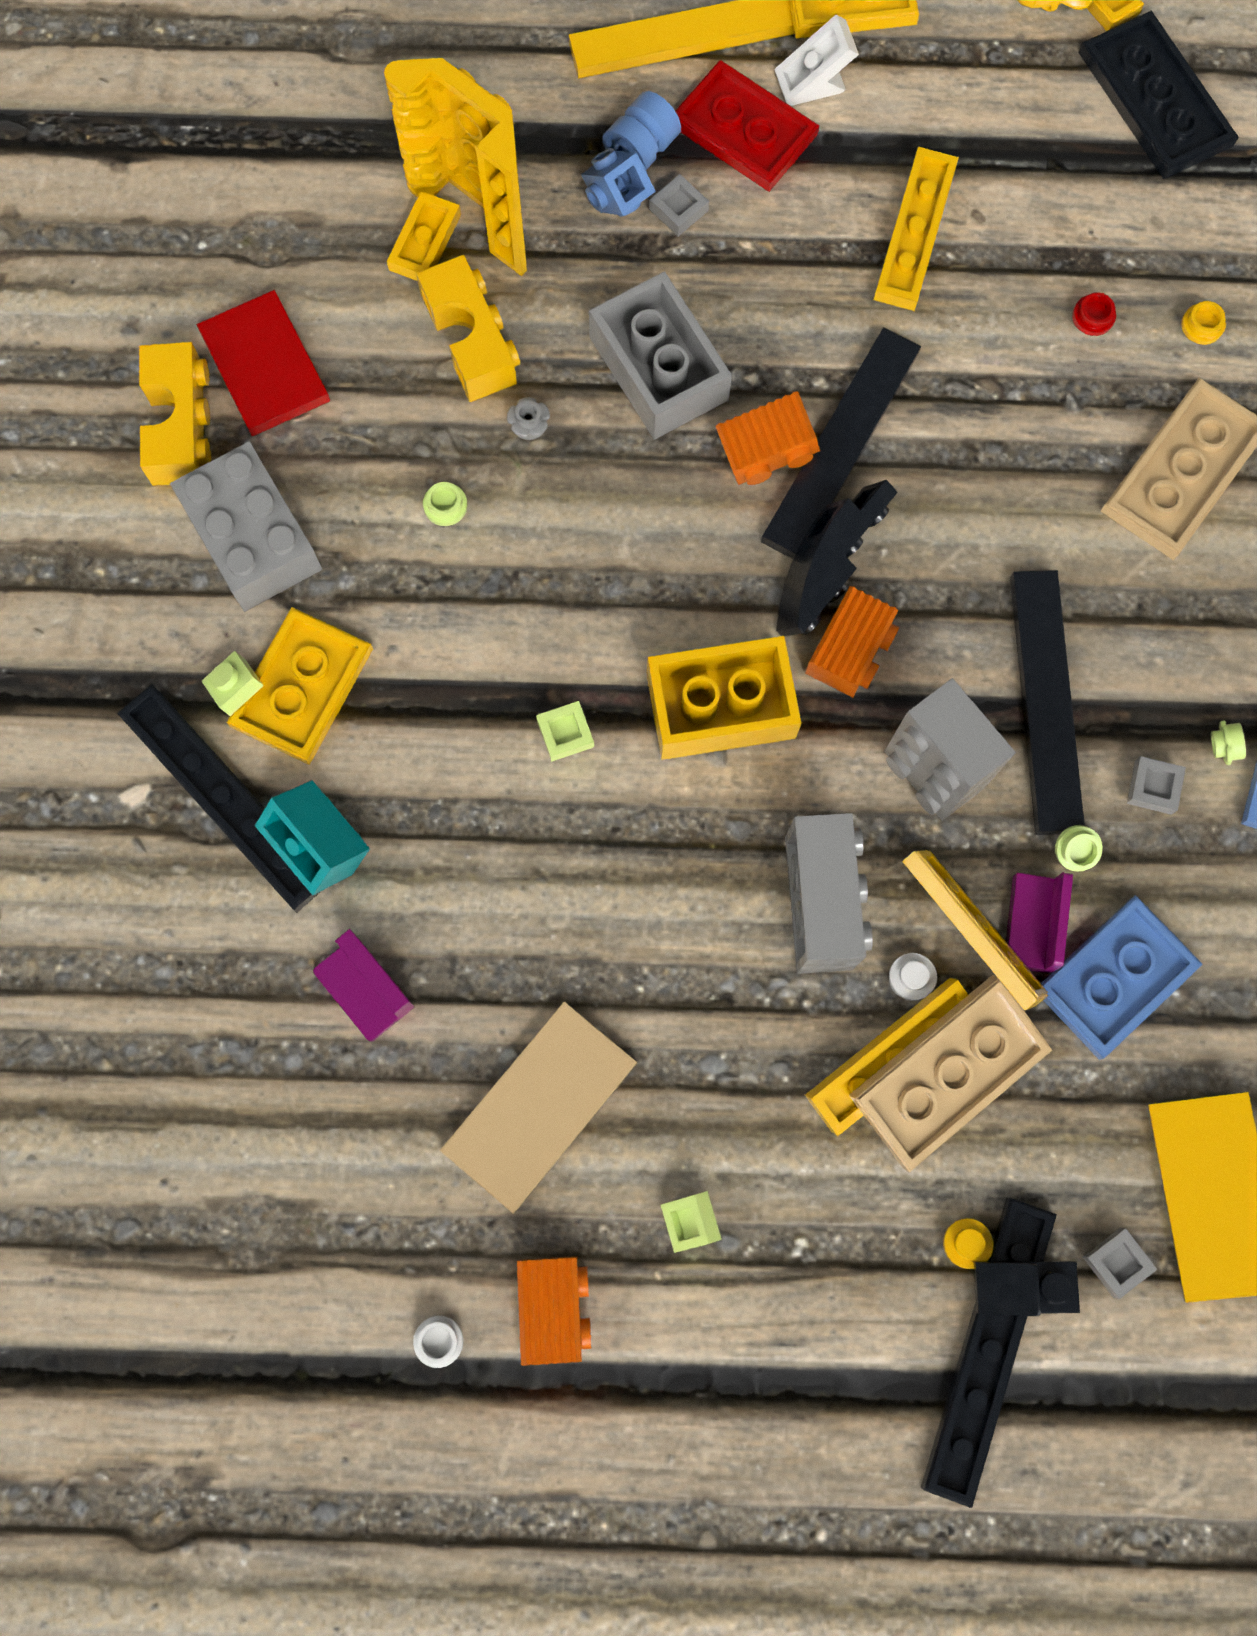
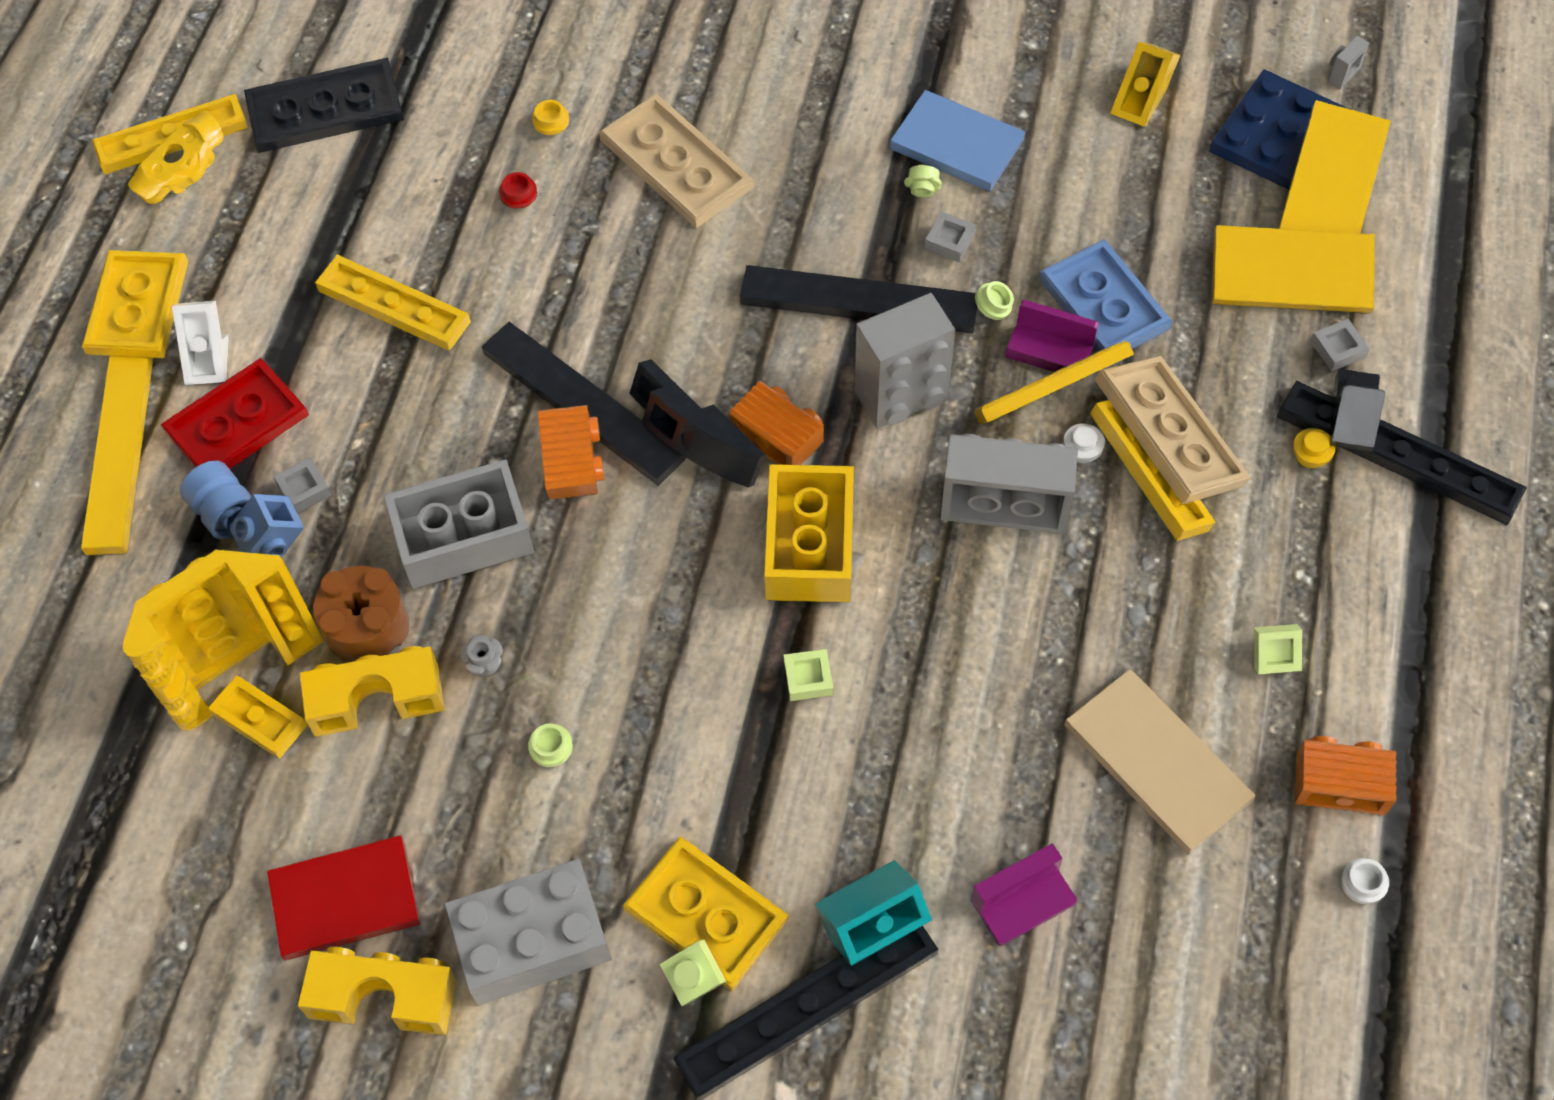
camera: 75 degrees left, 15 degrees down
none -> dark orange brick [313,566,409,663]

